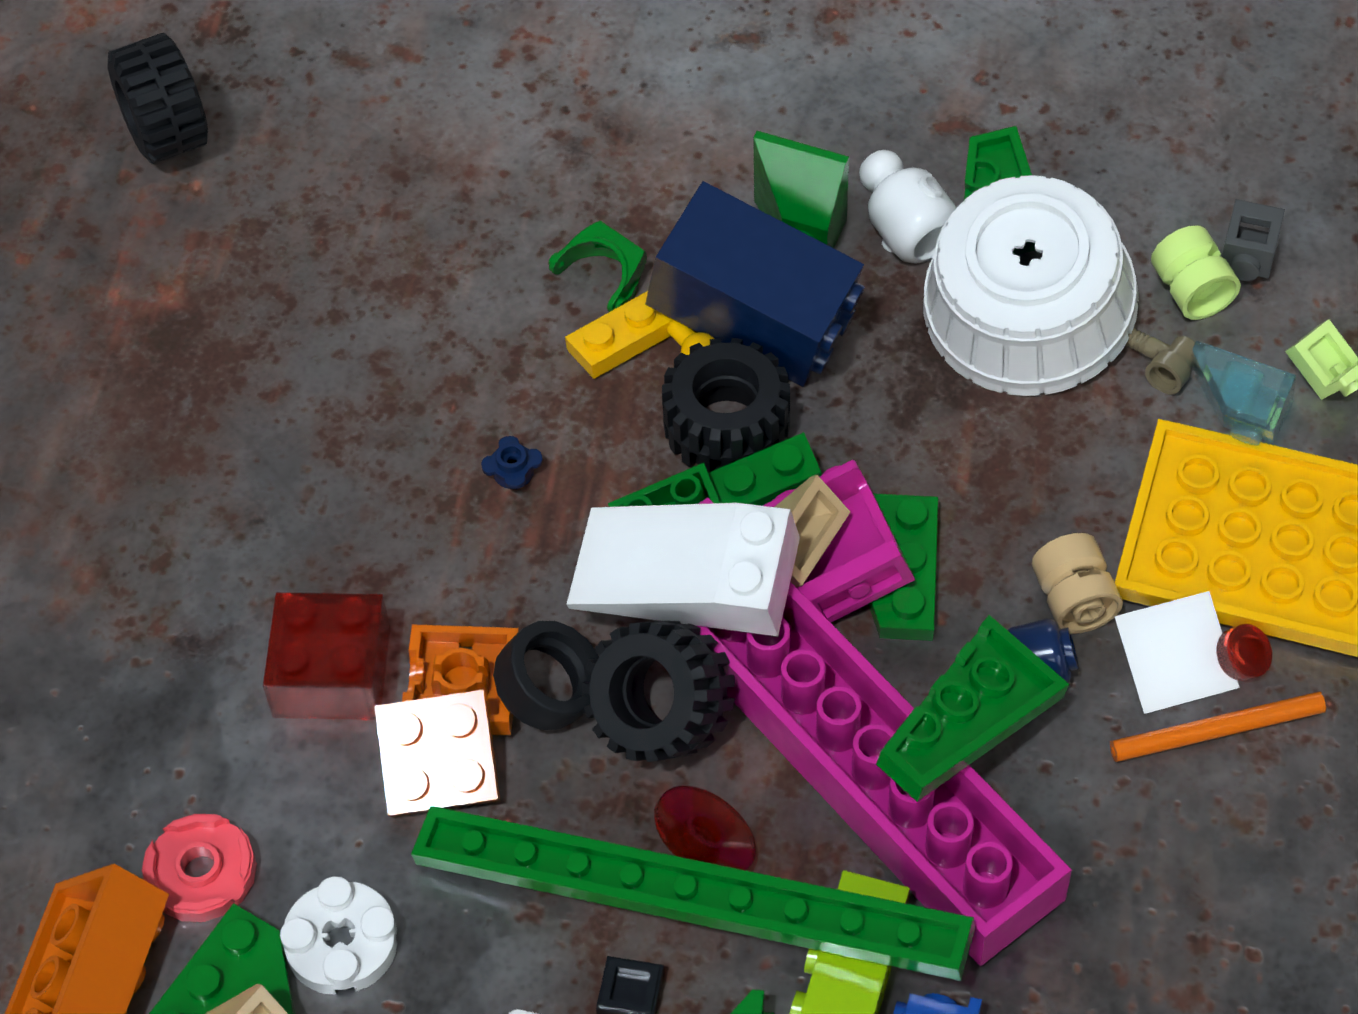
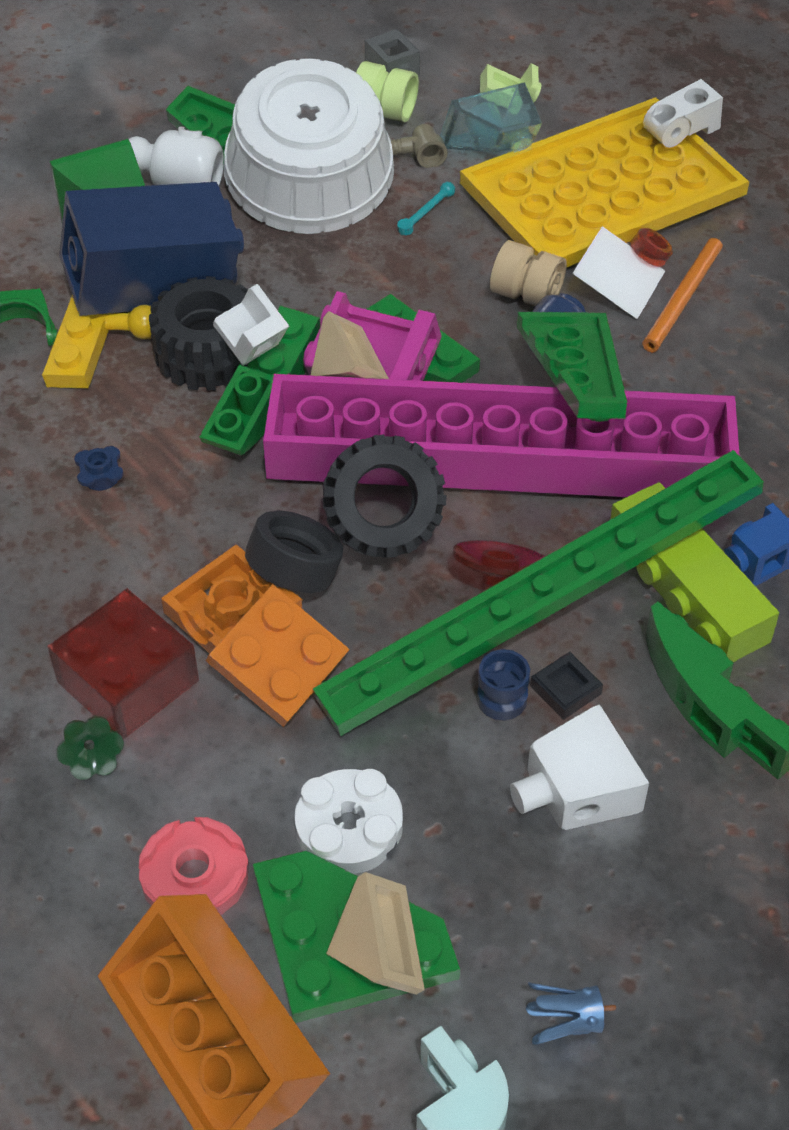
camera: 50 degrees left, 5 degrees down
white slope [567,503,800,637] -> none
none -> dark green plant [56,715,124,780]
none -> white panel [213,284,289,366]
none -> teal hinge [397,182,456,235]
none -> dark blue wheel [477,649,530,721]

